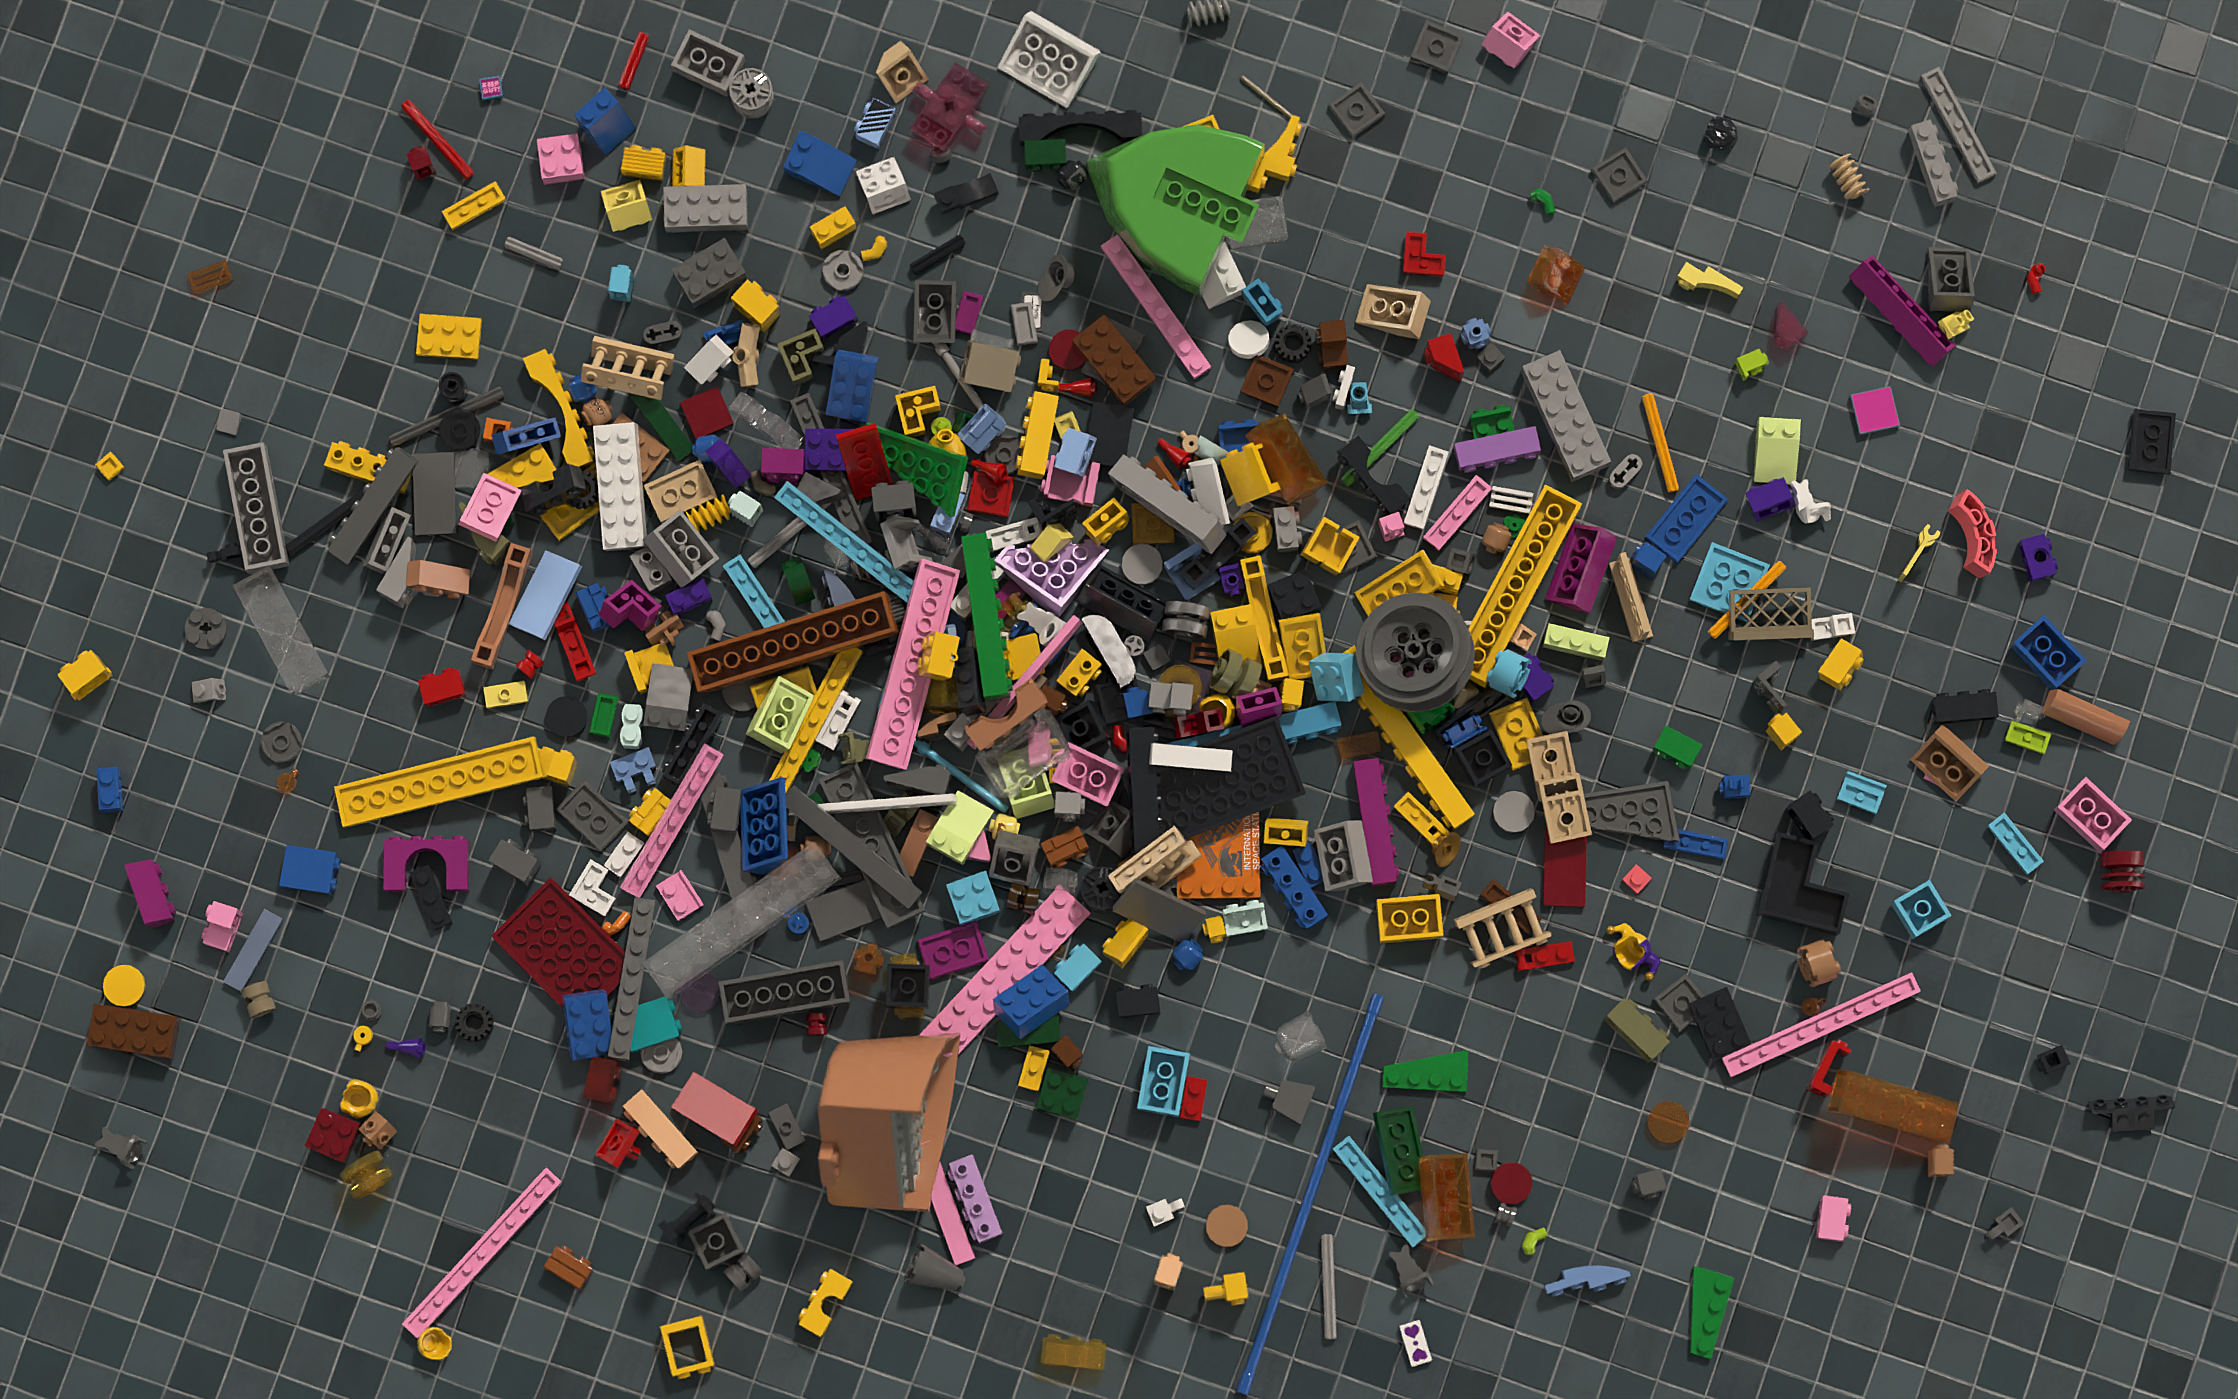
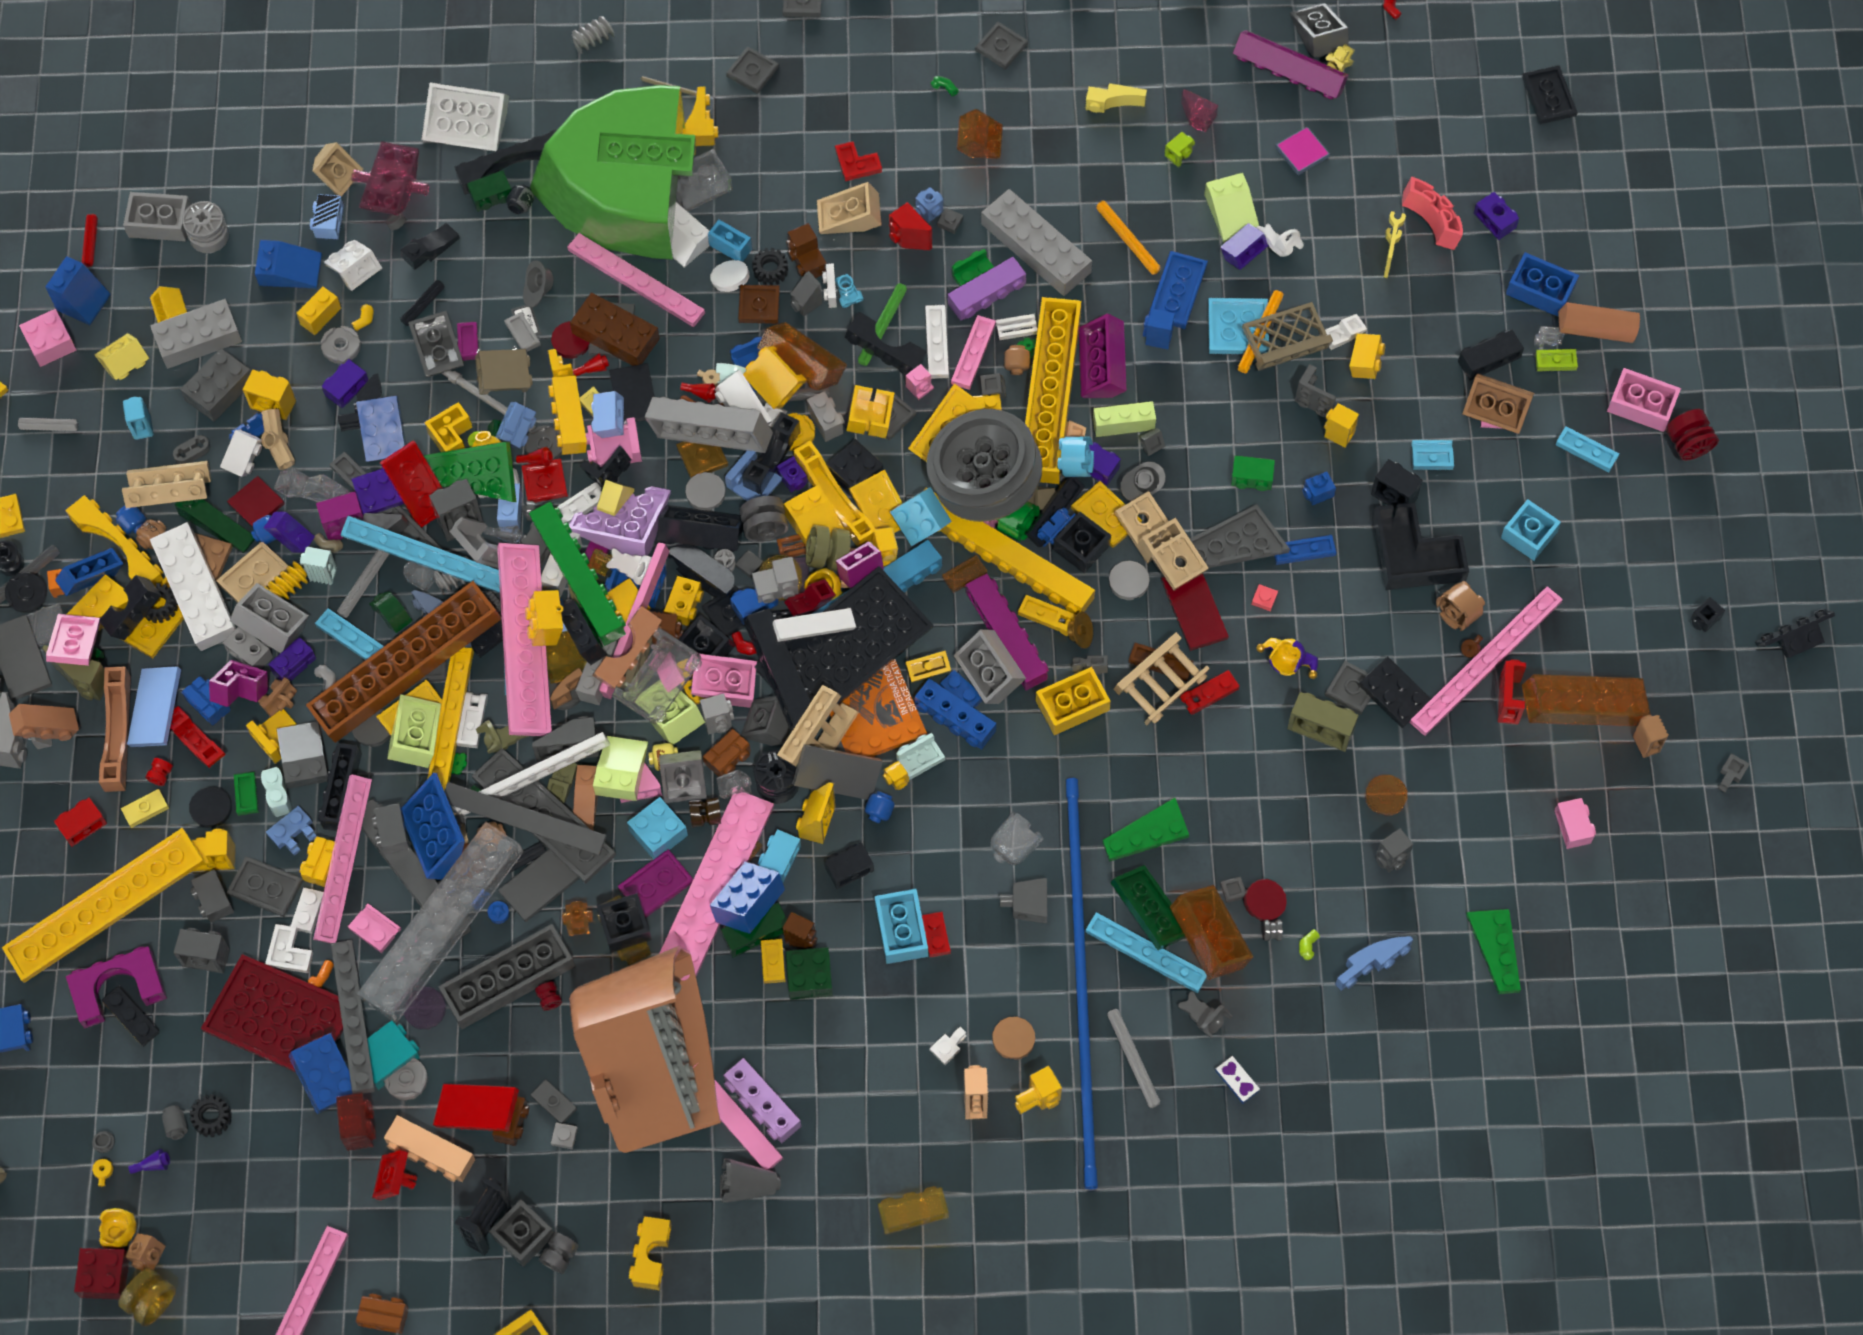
camera: 20 degrees left, 15 degrees down
yellow brick [621,145,666,181] -> none
olive brick [777,329,824,386] -> none
medium azure bar [913,737,1009,814] -> none
yellow brick [1082,498,1129,546] -> none
light grey beam [1609,454,1642,489] -> none
tan fence [1609,552,1653,643] -> none

